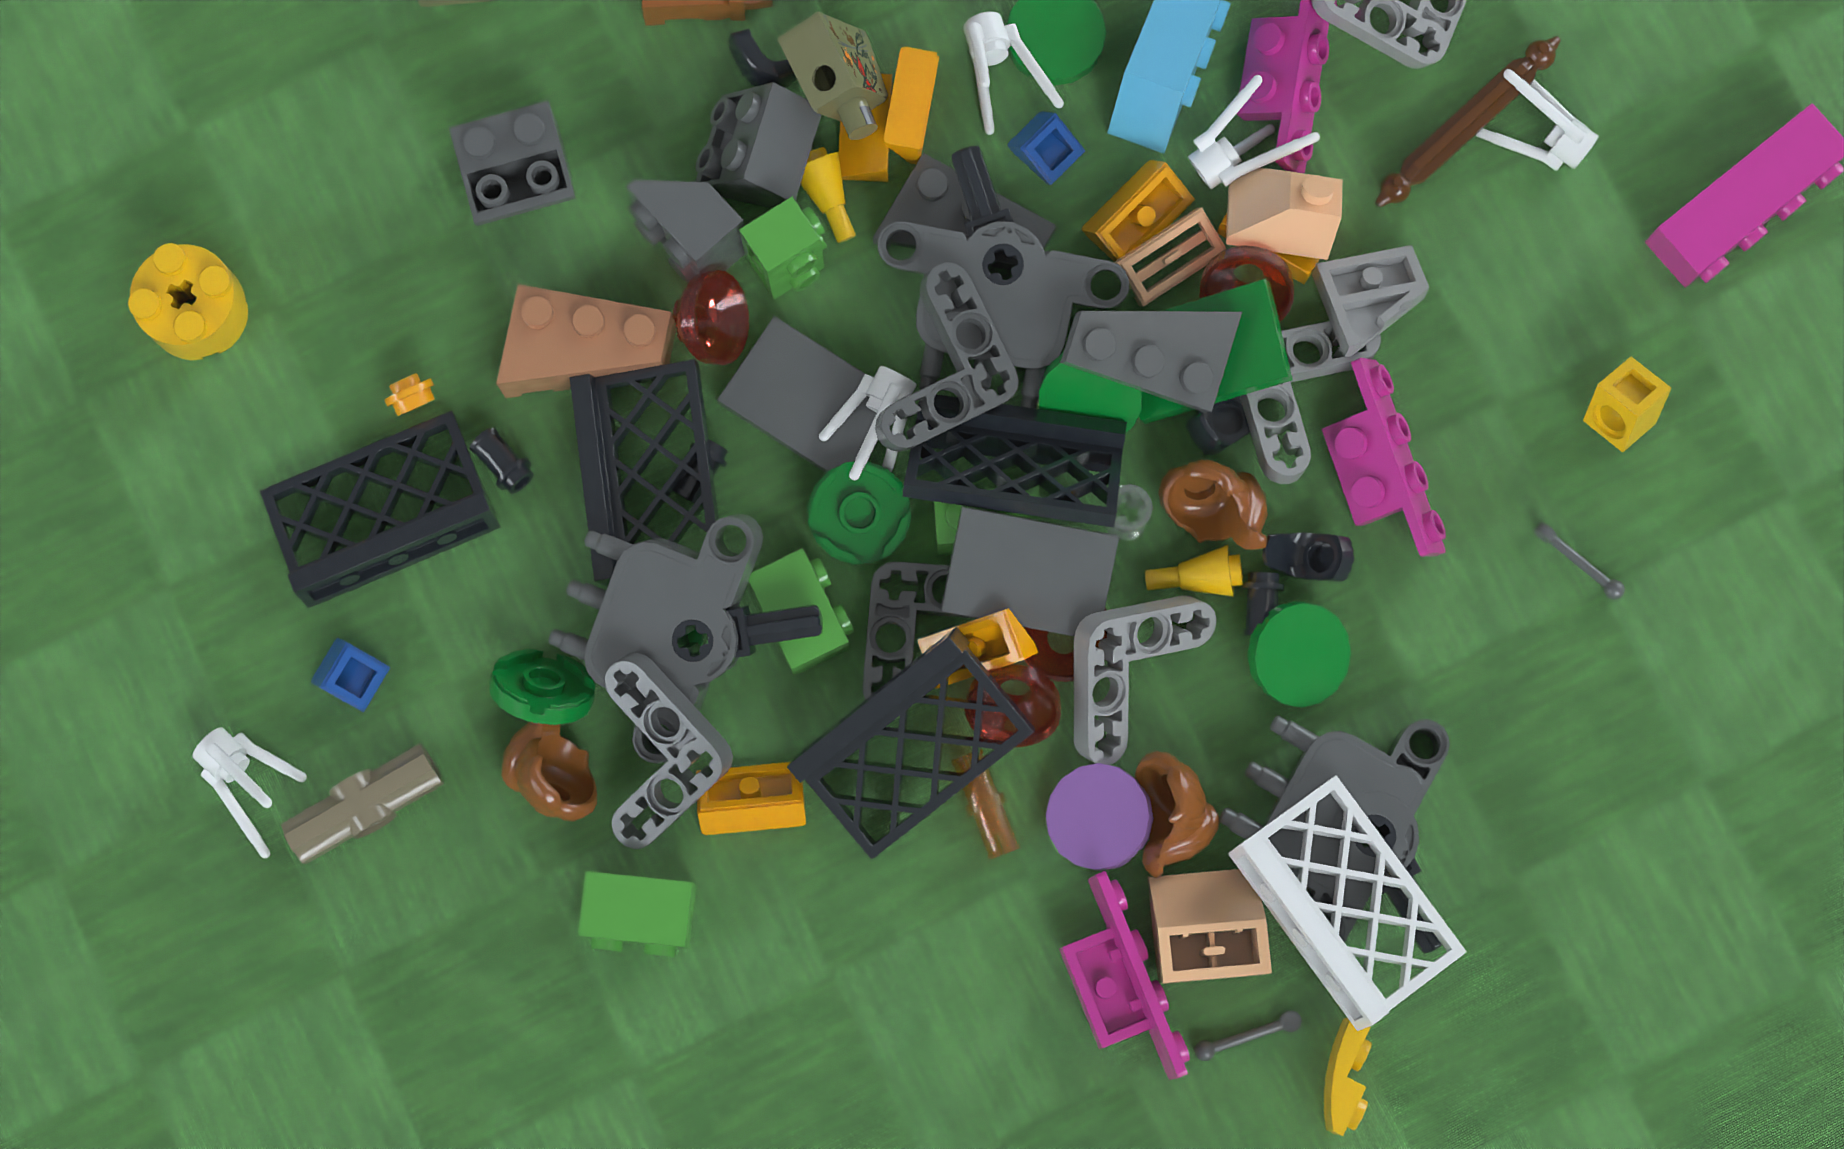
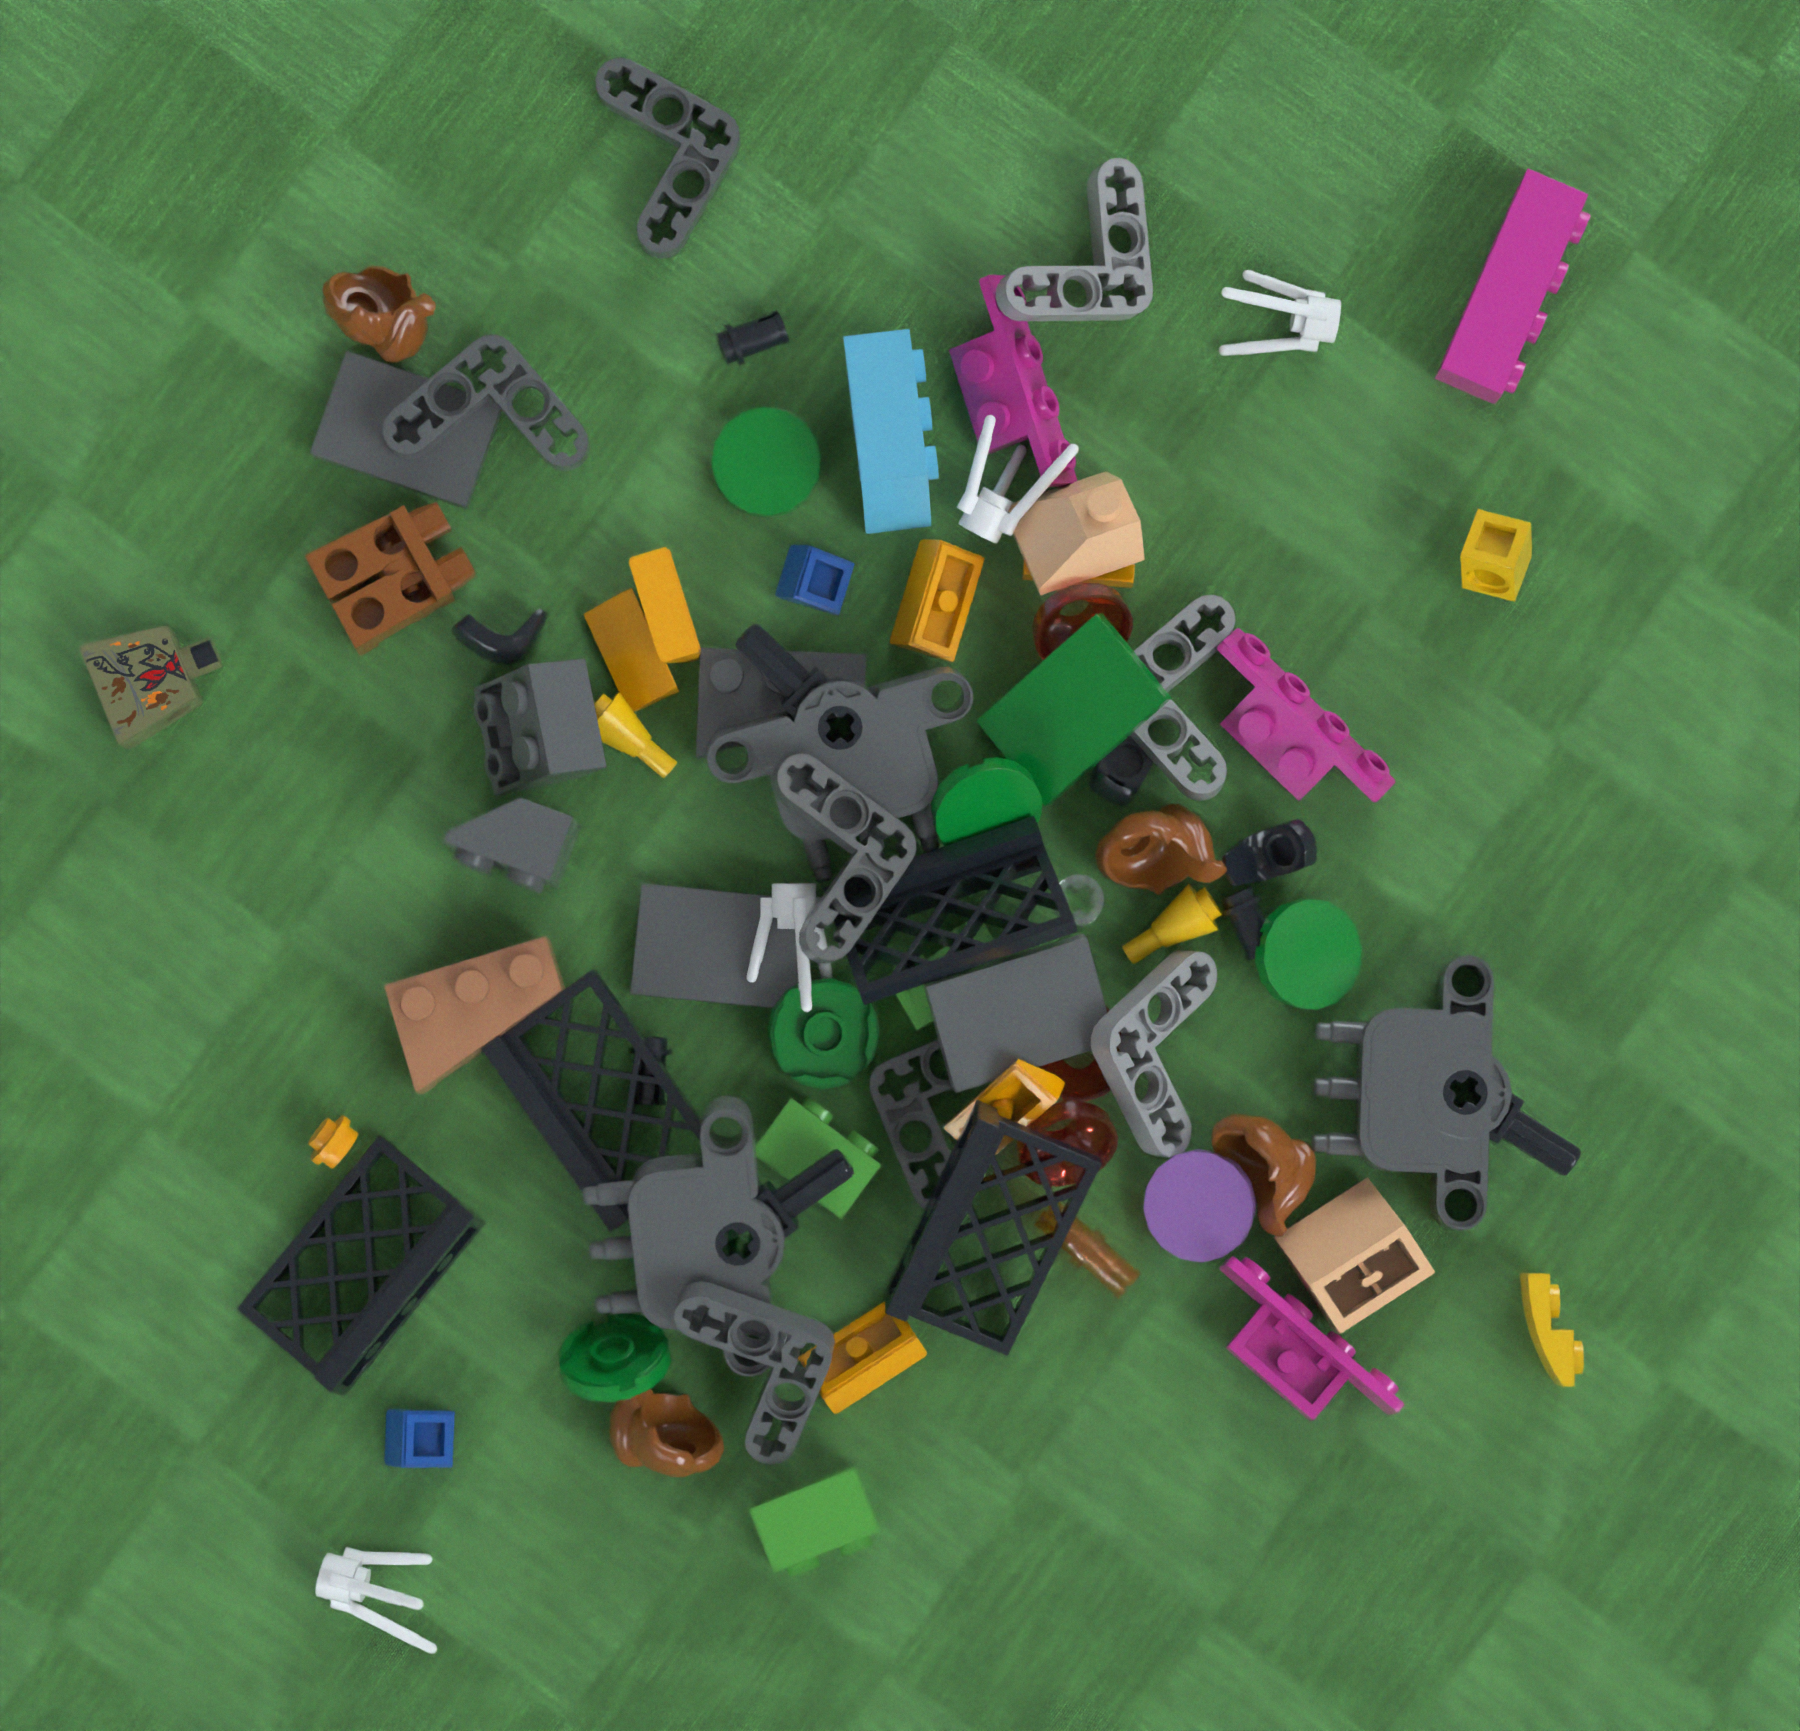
camera: 30 degrees left, 5 degrees up
yellow brick [128,243,248,360] -> none
dark tan piece [280,743,445,864] -> none
dark grey slope [449,100,576,226] -> none
black pin [469,427,534,494] -> none
clear red piece [672,270,749,365] -> none
bright green brick [739,196,827,300] -> none
olive torso [777,12,888,140] -> none
white plant [963,11,1064,135] -> none
dark grey wing [1060,311,1242,413] -> none
light nougat tile [1113,207,1228,306] -> none
dark grey hinge [1194,1011,1302,1061] -> none
white fence [1228,775,1467,1031] -> none
light grey wing [1312,245,1429,358] -> none
reddish brown wheel [1375,36,1561,208] -> none
dark grey hinge [1533,522,1625,600] -> none

